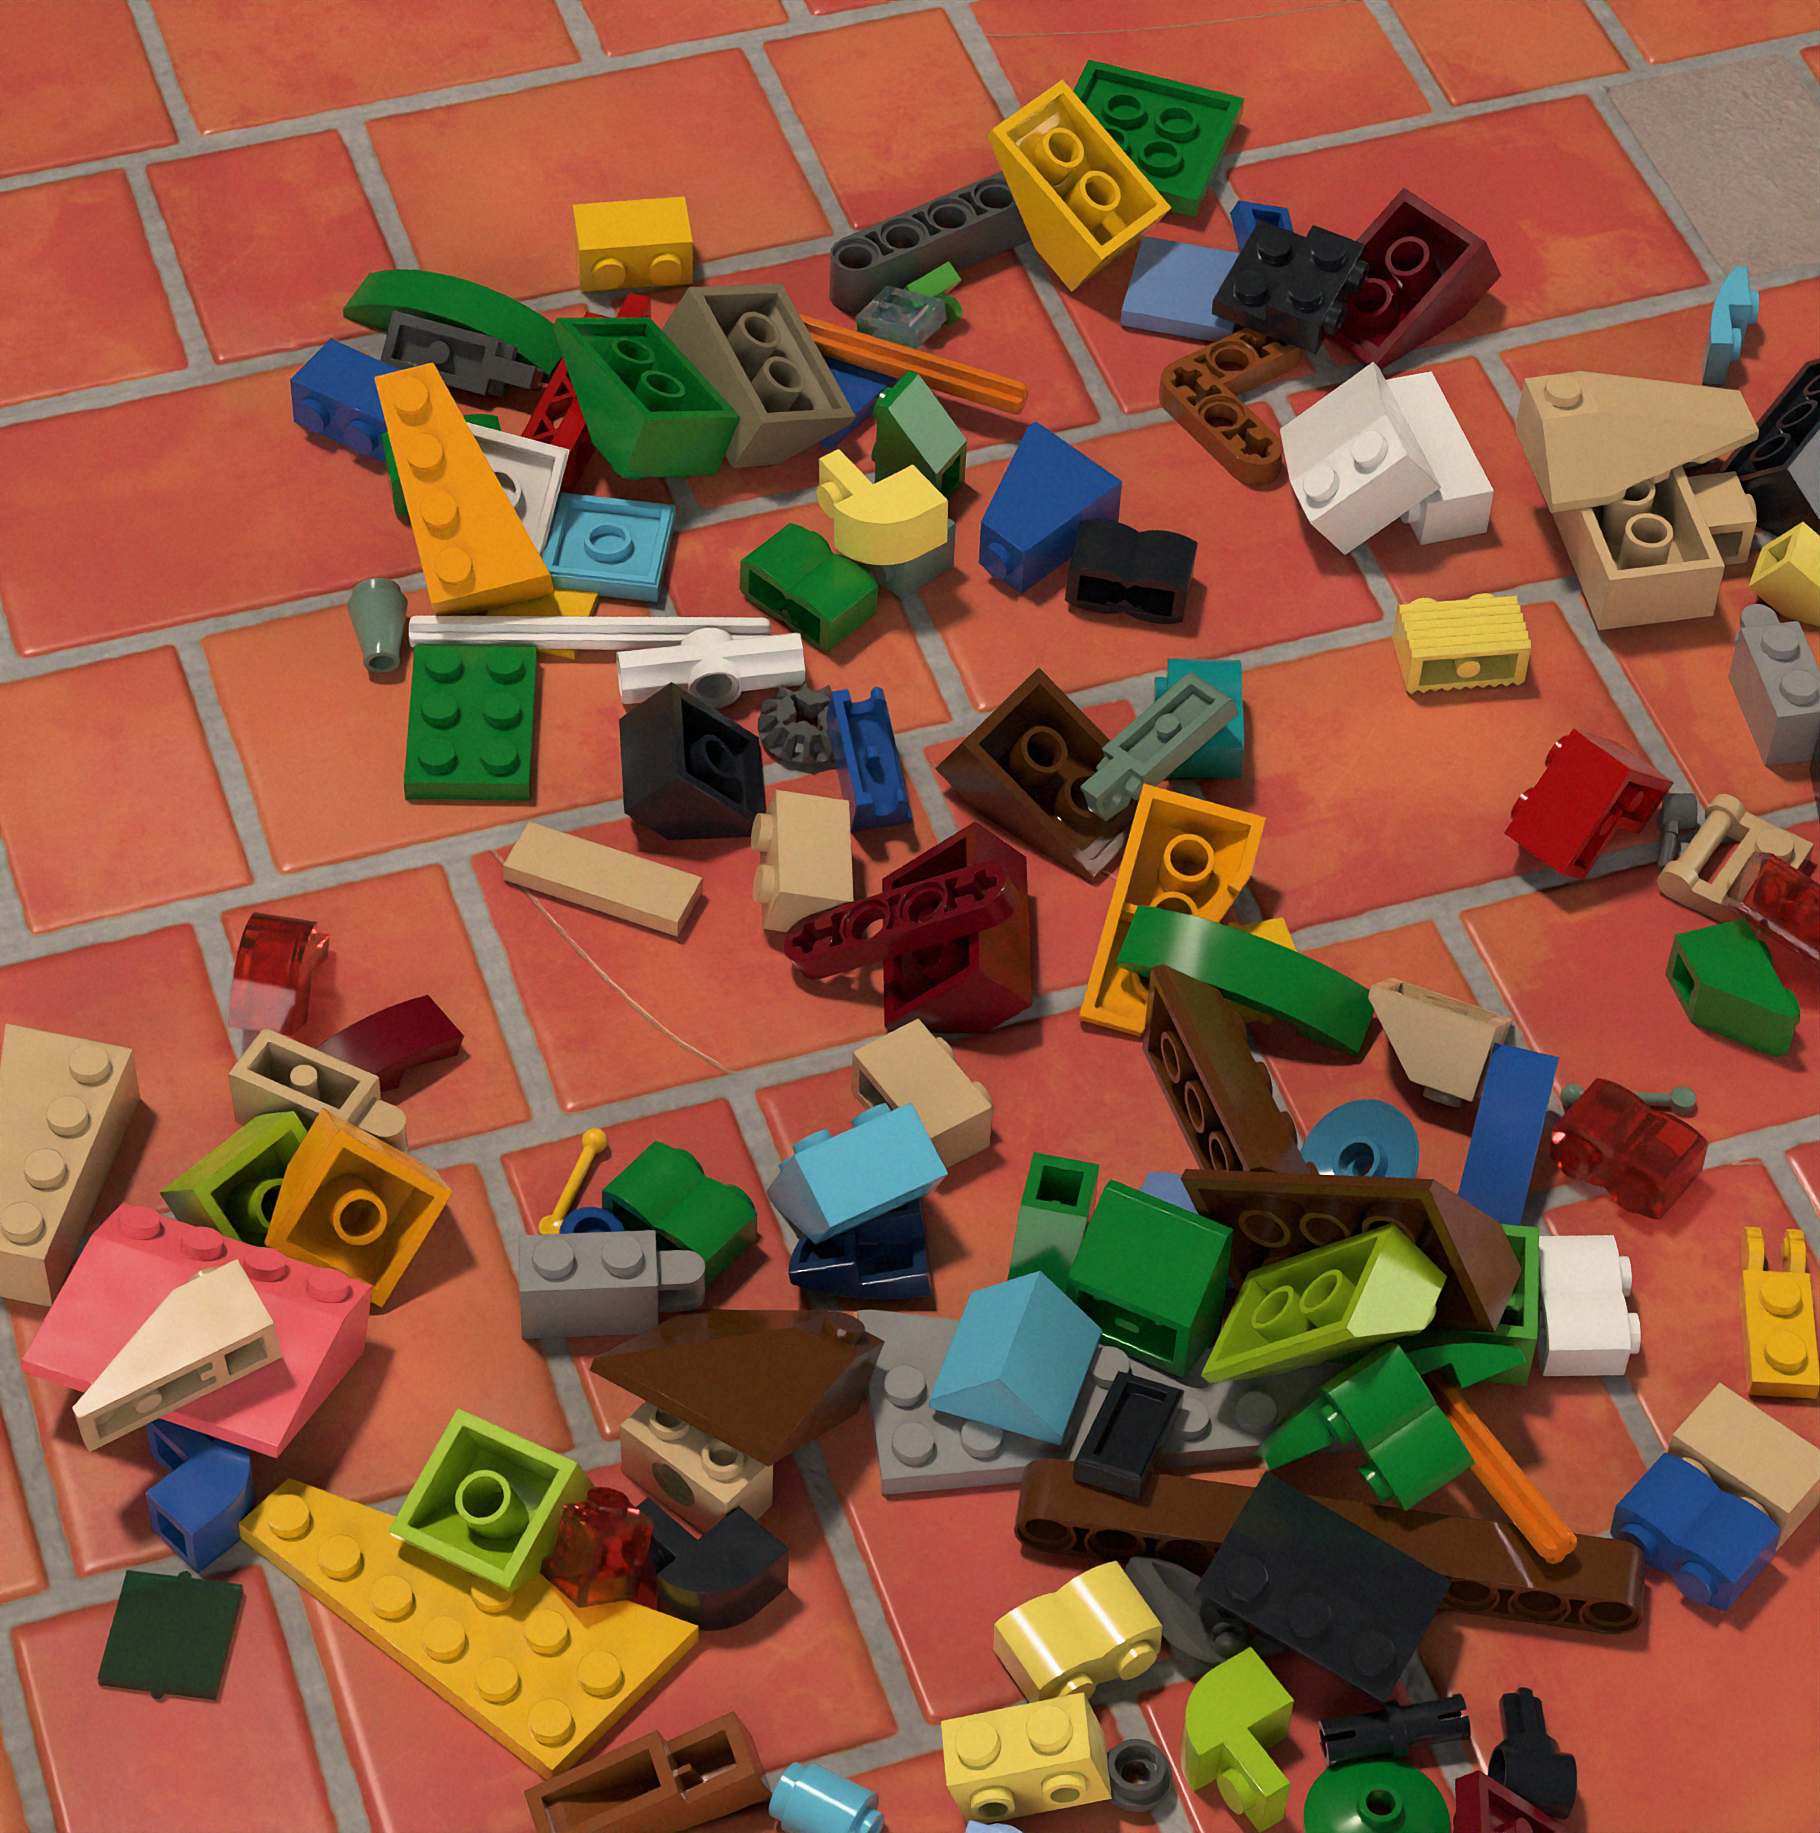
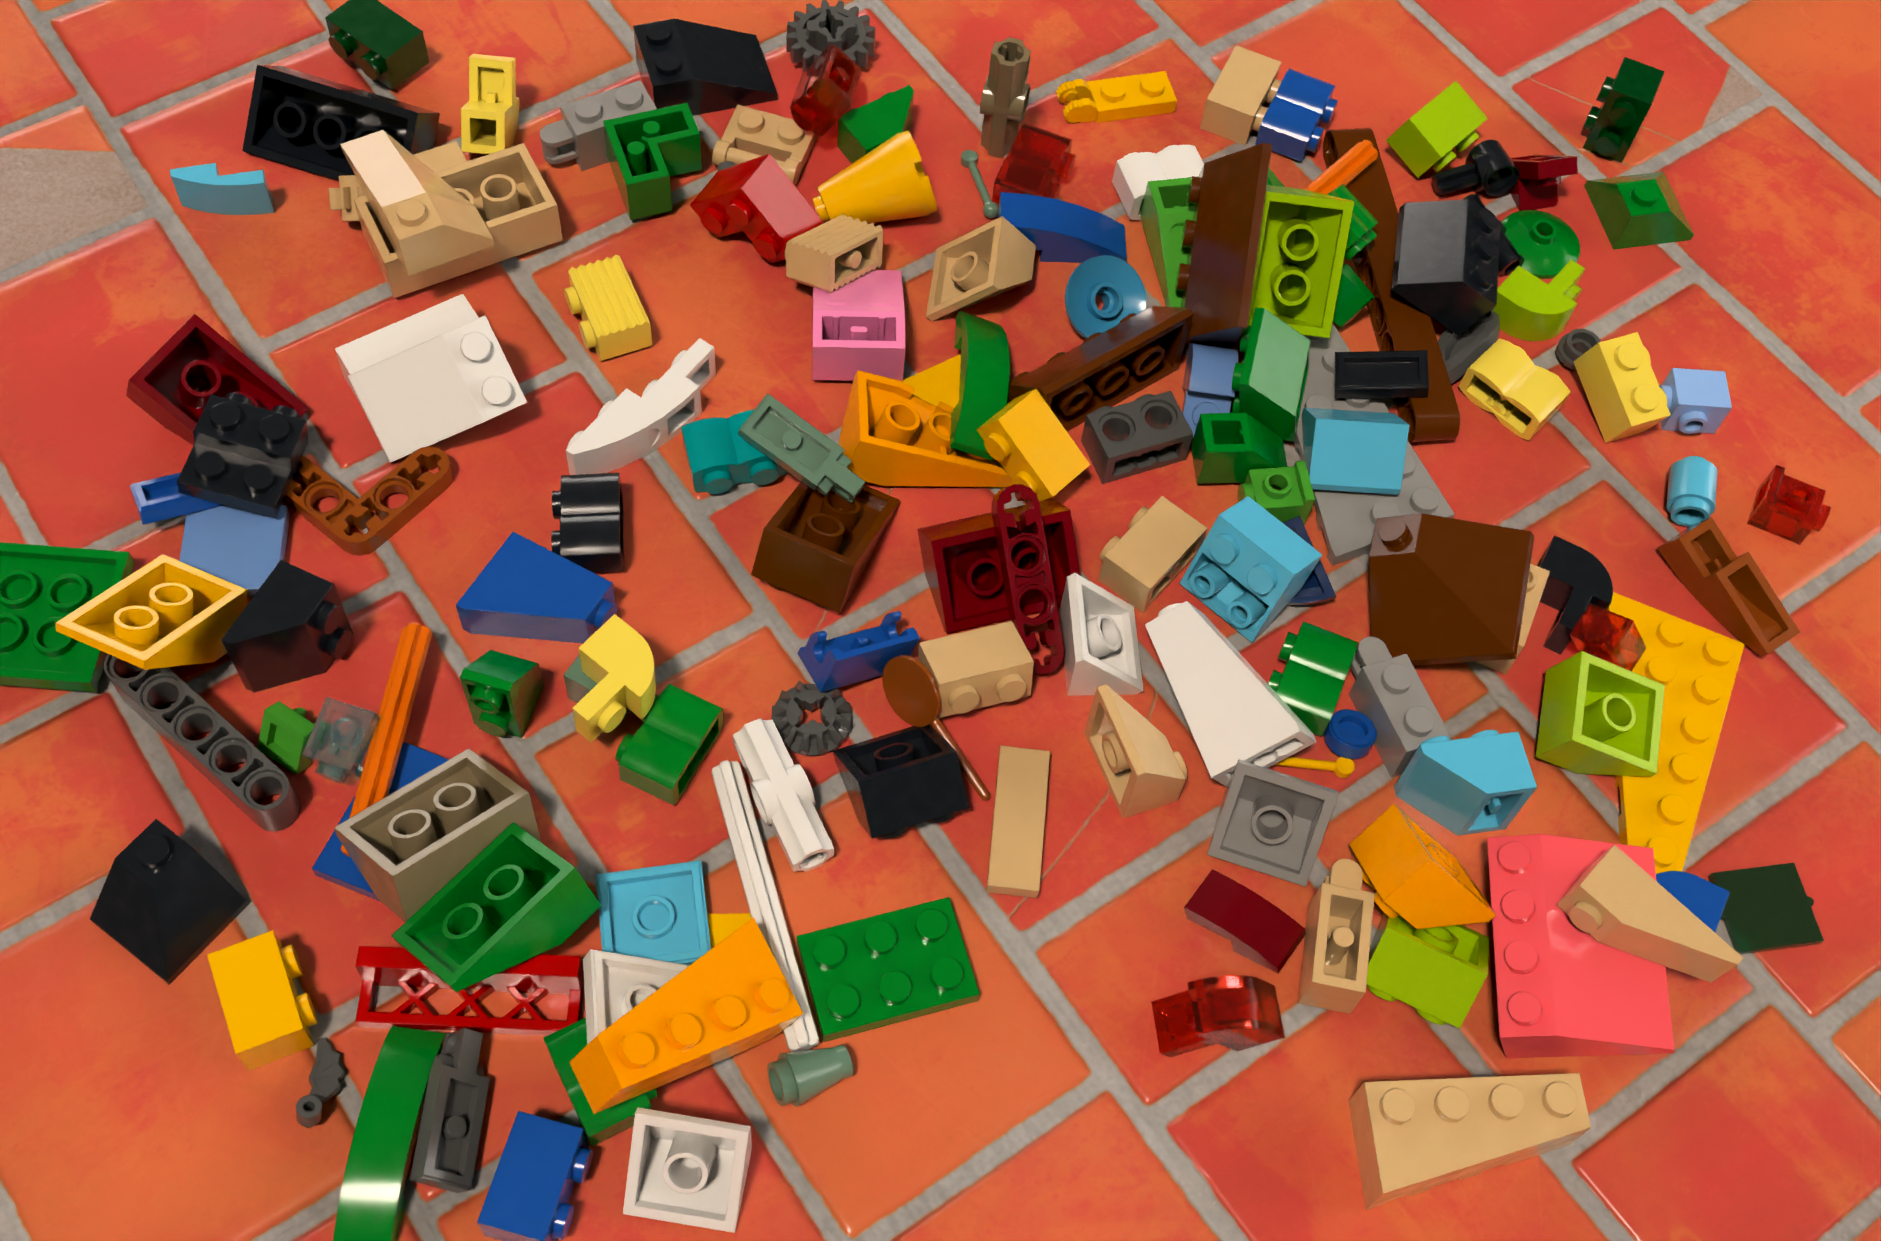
camera: 110 degrees left, 10 degrees up
none -> black slope [90,819,249,985]
none -> black slope [221,560,353,693]
none -> dark grey piece [296,1038,344,1128]
none -> white slope [565,338,716,475]
none -> green brick [603,103,702,220]
none -> white slope [623,1107,752,1233]
none -> tan brick [785,214,883,293]
none -> yellow cone [812,130,937,224]
none -> bright pink slope [812,270,905,382]
none -> dark orange piece [882,655,990,801]
none -> yellow brick [976,389,1090,502]
none -> dark tan piece [980,37,1031,158]
none -> white slope [1059,573,1144,696]
none -> dark grey brick [1081,391,1193,484]
none -> tan slope [1084,684,1187,819]
none -> white slope [1145,601,1317,787]
none -> light grey slope [1207,759,1338,887]
none -> bright green brick [1238,460,1315,525]
none -> lime brick [1386,81,1488,178]
none -> medium azure slope [1394,730,1537,836]

